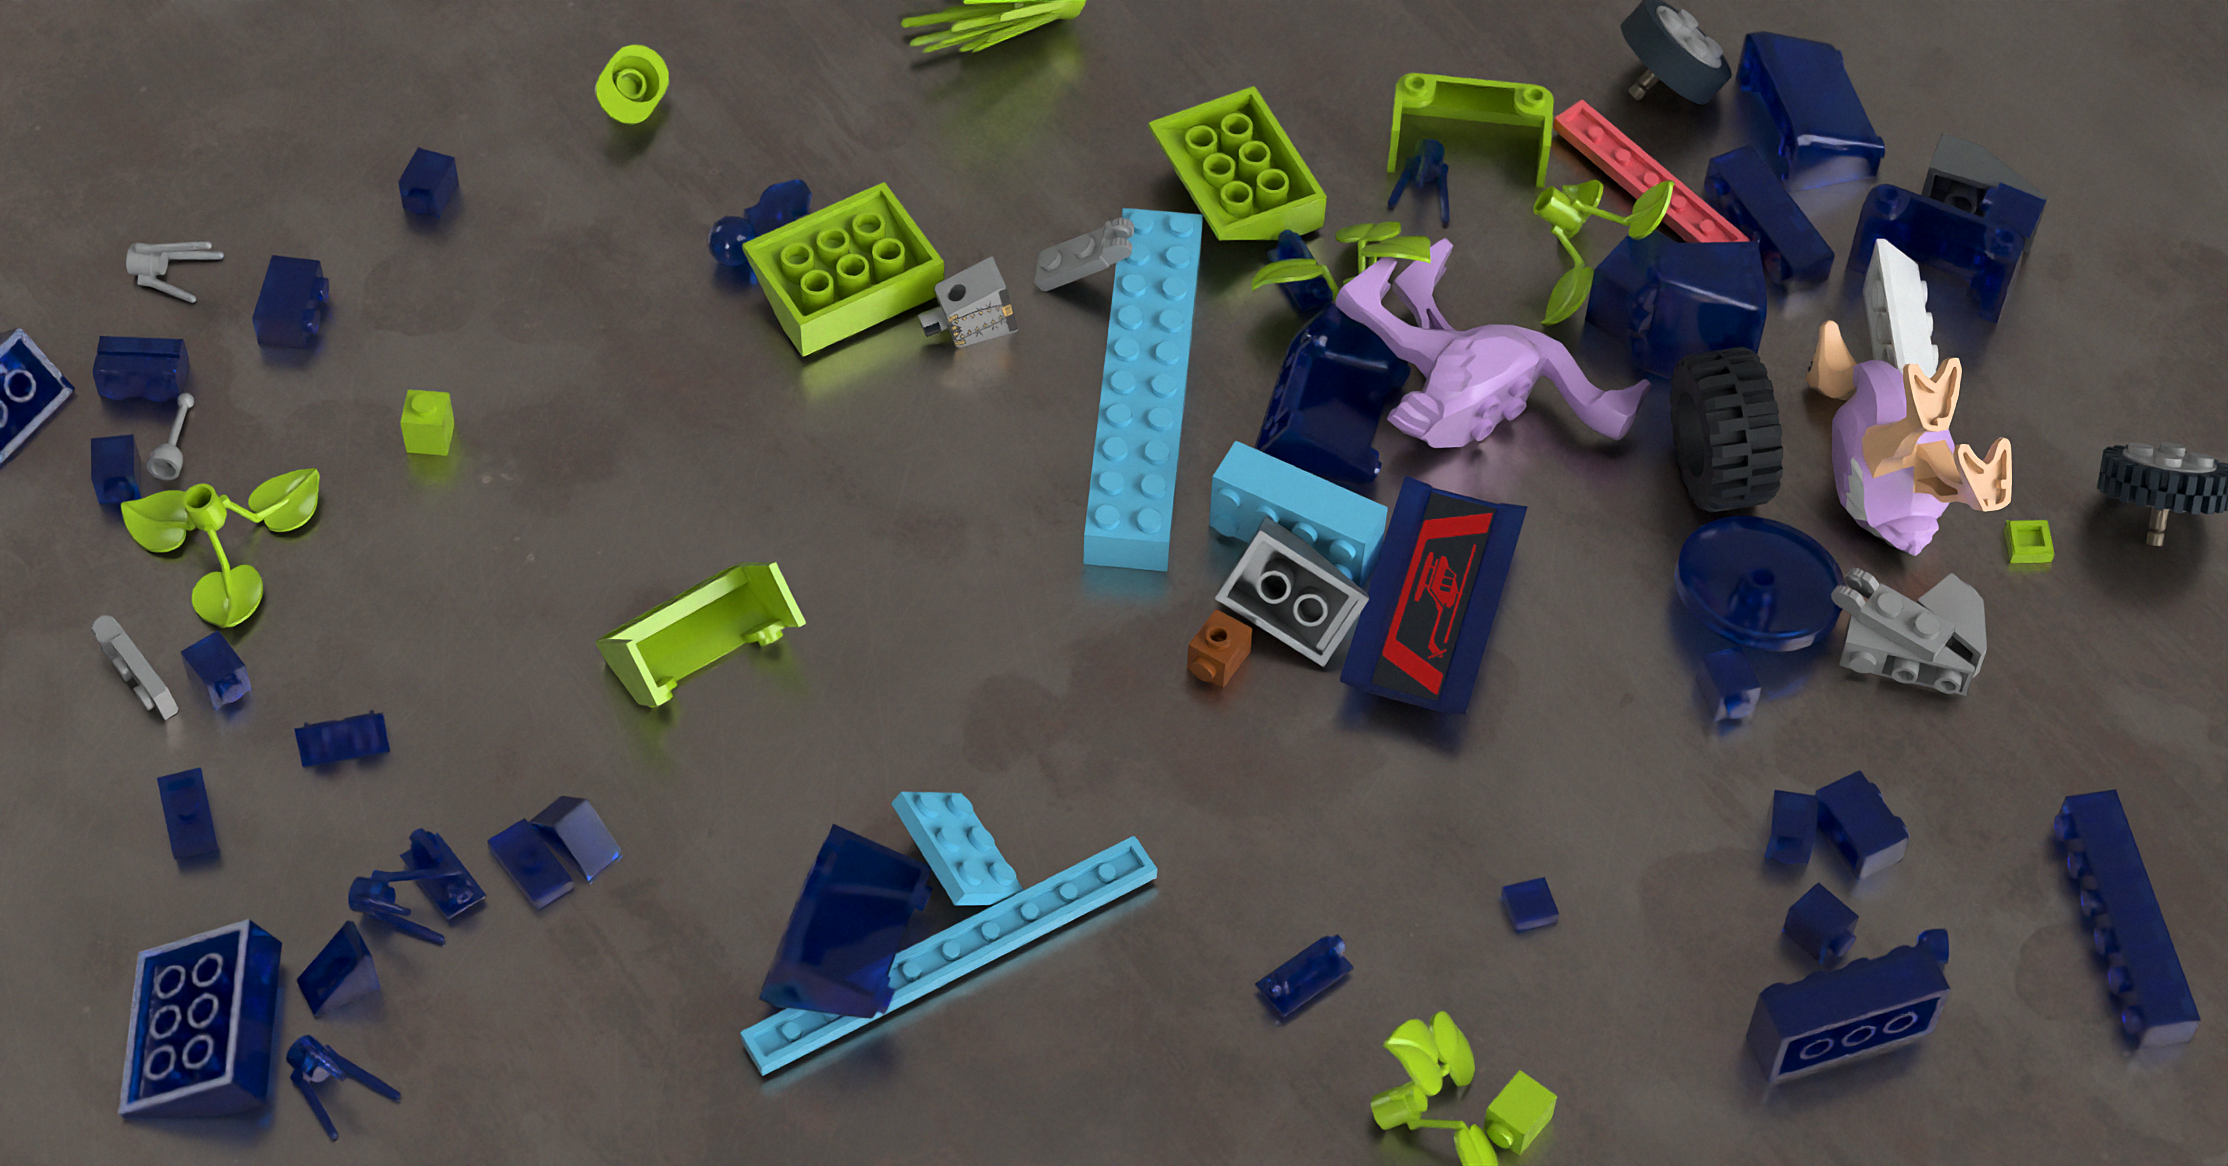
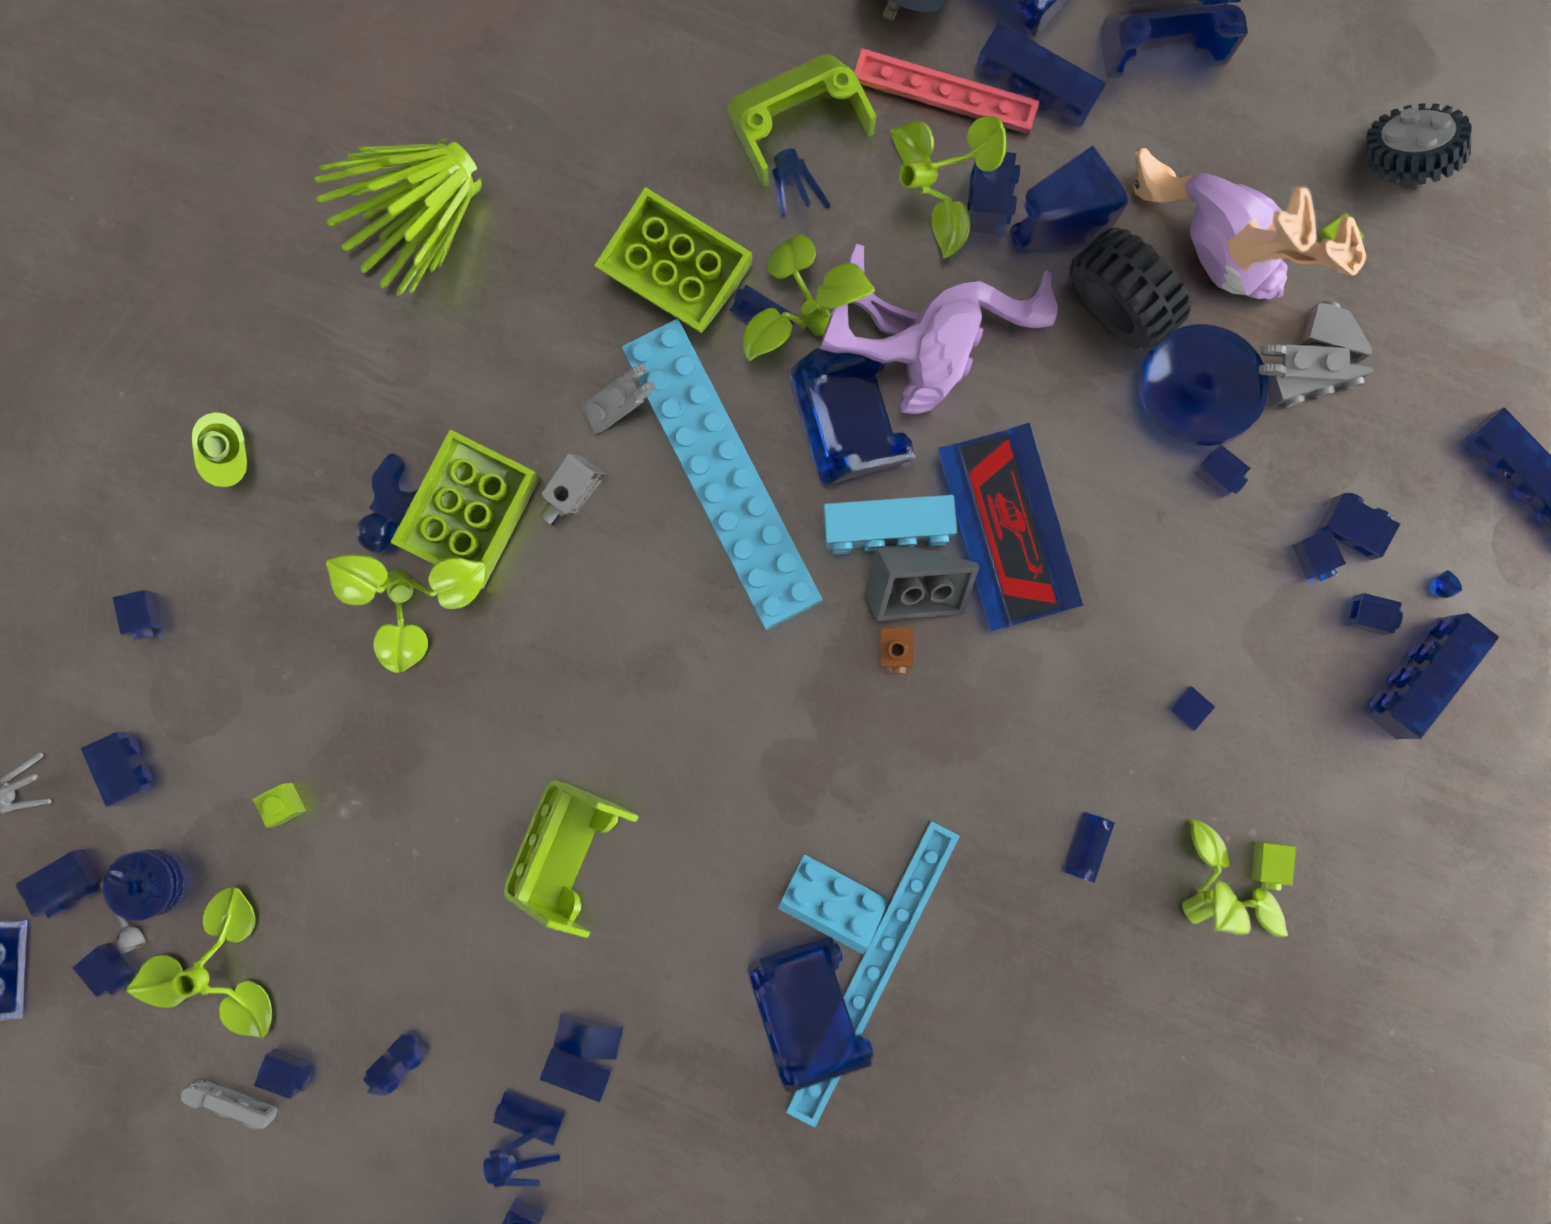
camera: 30 degrees left, 30 degrees up
clear blue plate [157,767,219,860] -> none
white slope [1863,239,1938,379] -> none
none -> clear blue wheel [103,848,191,921]
none -> lime plant [326,555,485,673]

